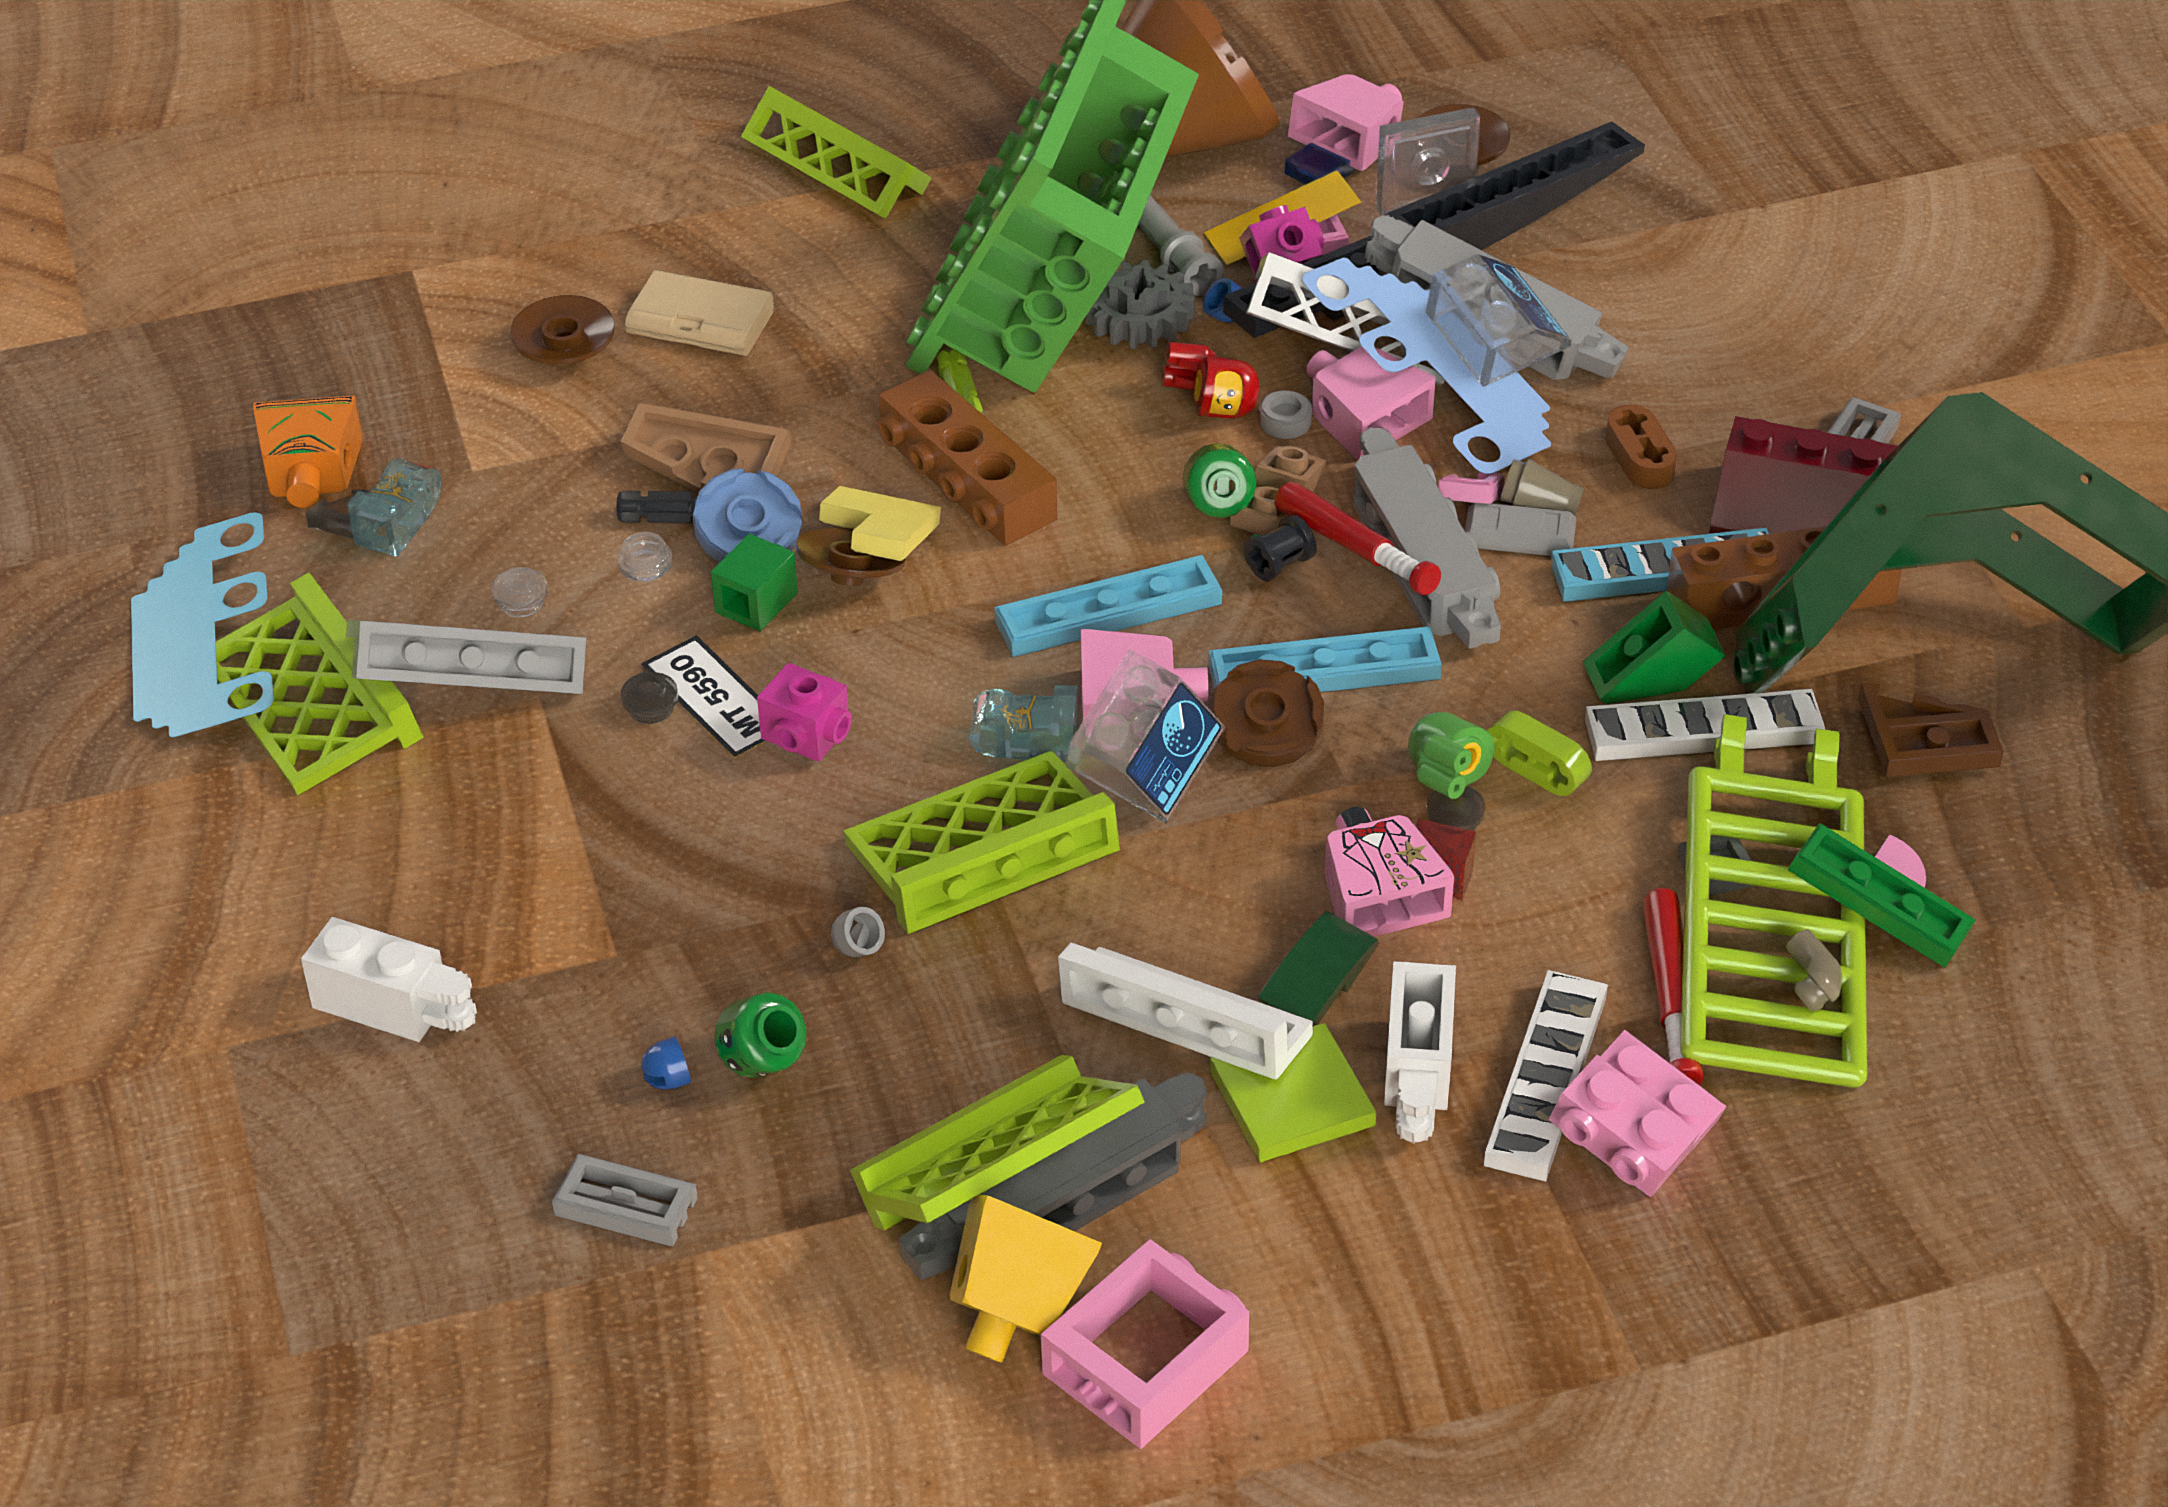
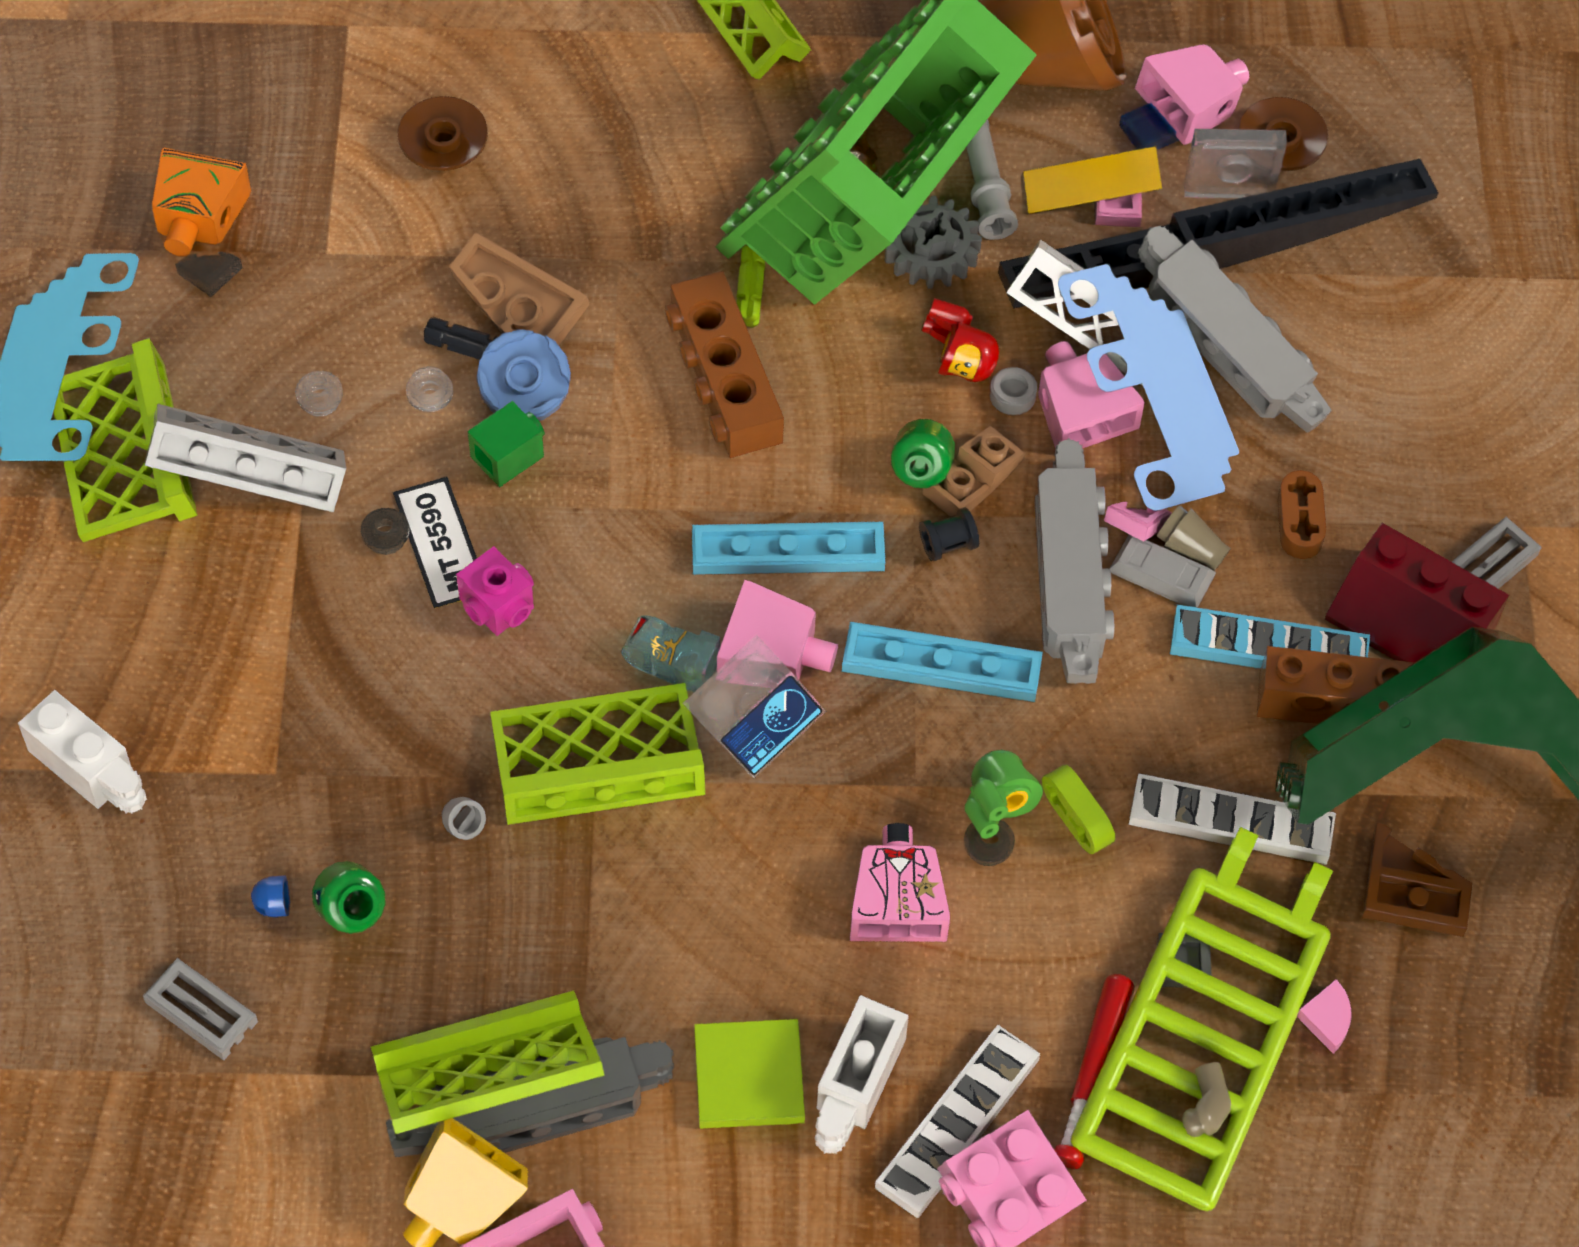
camera: 15 degrees right, 15 degrees up
clear light blue leg [347,459,442,557] -> none
tan piece [625,270,774,356] -> none
reddish brown dish [796,528,906,586] -> none
light yellow tile [819,486,941,561] -> none
white fence [1058,943,1313,1080] -> none
blue hinge [1203,277,1241,323] -> none
reddish brown tile [1210,659,1324,767] -> none
dark pink brick [1239,205,1324,282] -> none
dark green slope [1257,910,1379,1026] -> none
red piece [1274,482,1441,595] -> none
clear red slope [1416,819,1476,901] -> none
clear slope [1425,254,1572,387] -> none
green slope [1583,590,1726,704] -> none
green tile [1788,823,1976,968] -> none

